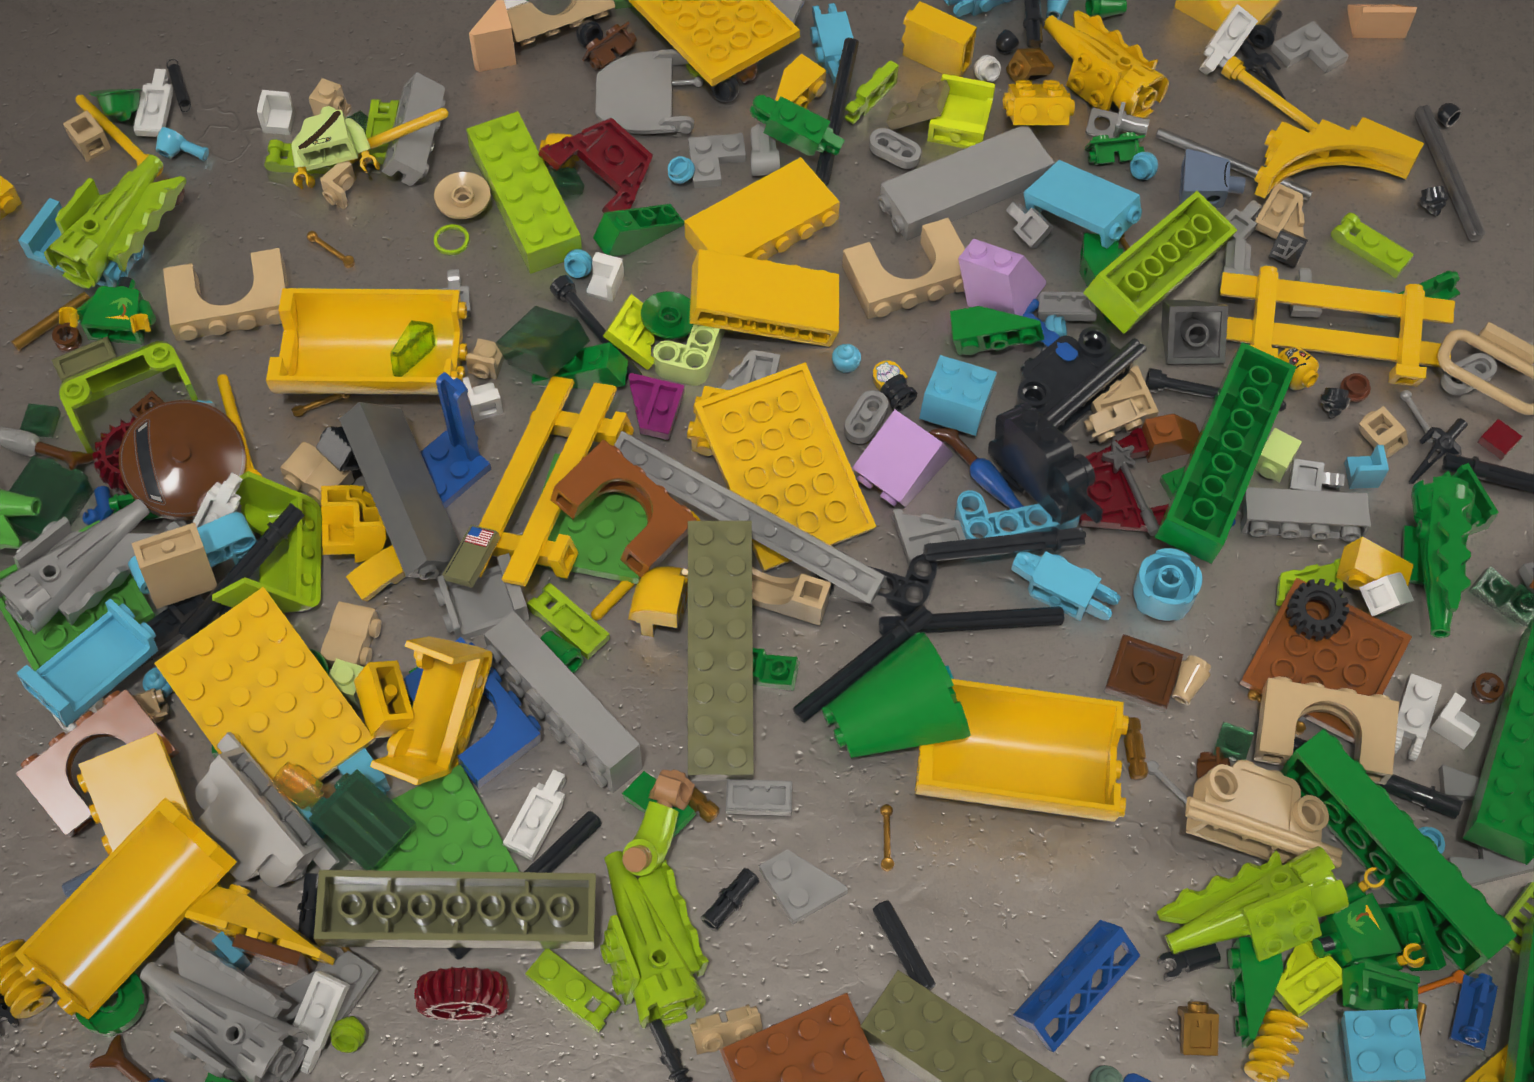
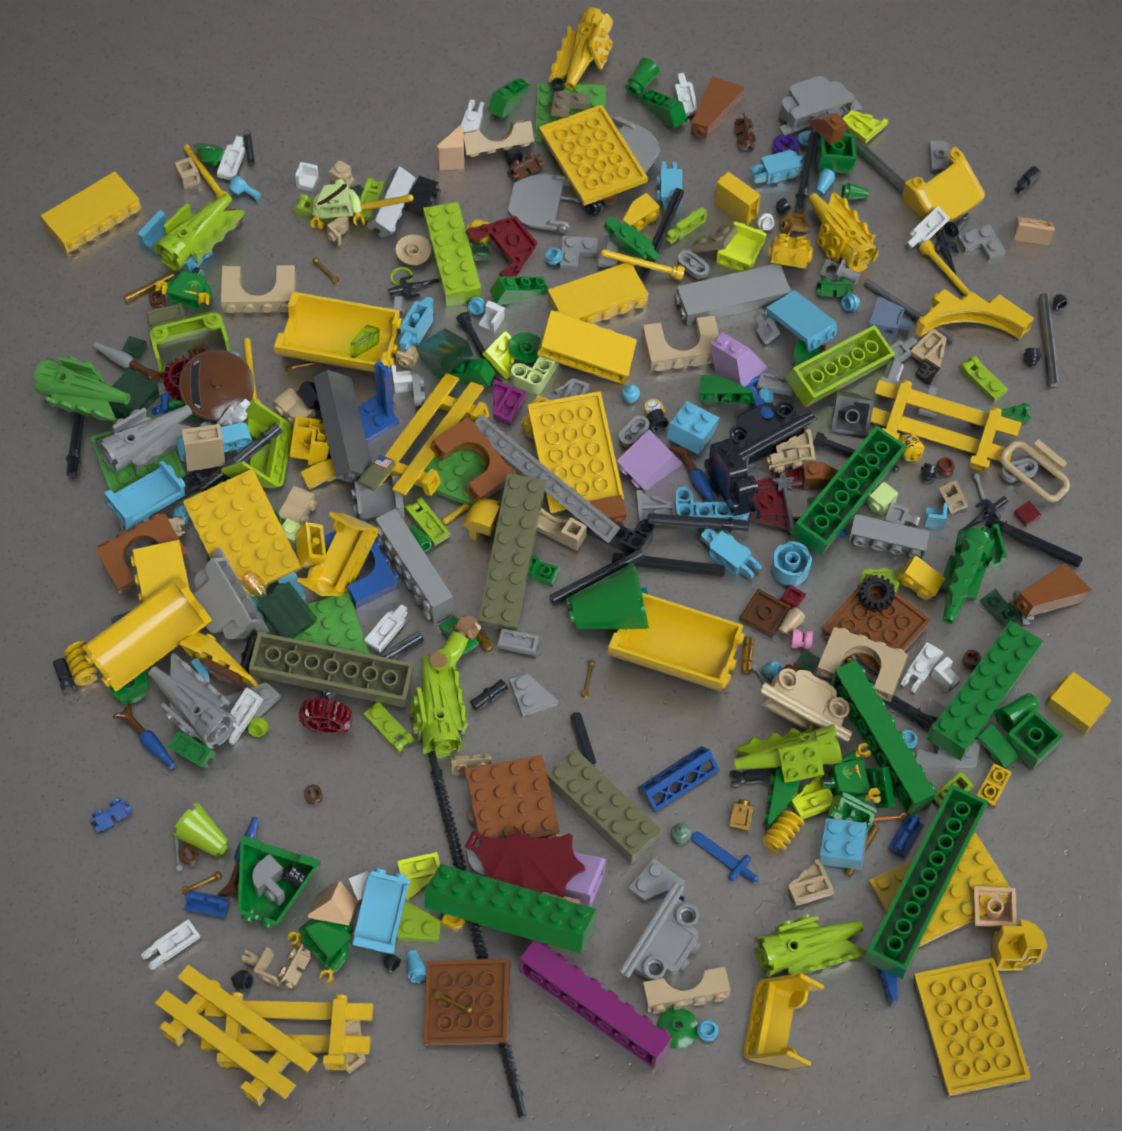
camera: 10 degrees right, 0 degrees up
white panel [1359,572,1414,617] -> none
none -> black piece [388,275,439,299]
none -> medium azure hinge [399,297,434,351]
none -> black brick [405,175,441,217]
none -> light grey plate [411,373,425,407]
none -> dark orange slope [589,495,627,525]
none -> yellow piece [601,249,685,281]
none -> medium azure plate [762,660,783,680]
none -> dark red tile [780,585,806,609]
none -> bright pink wheel [791,629,813,650]

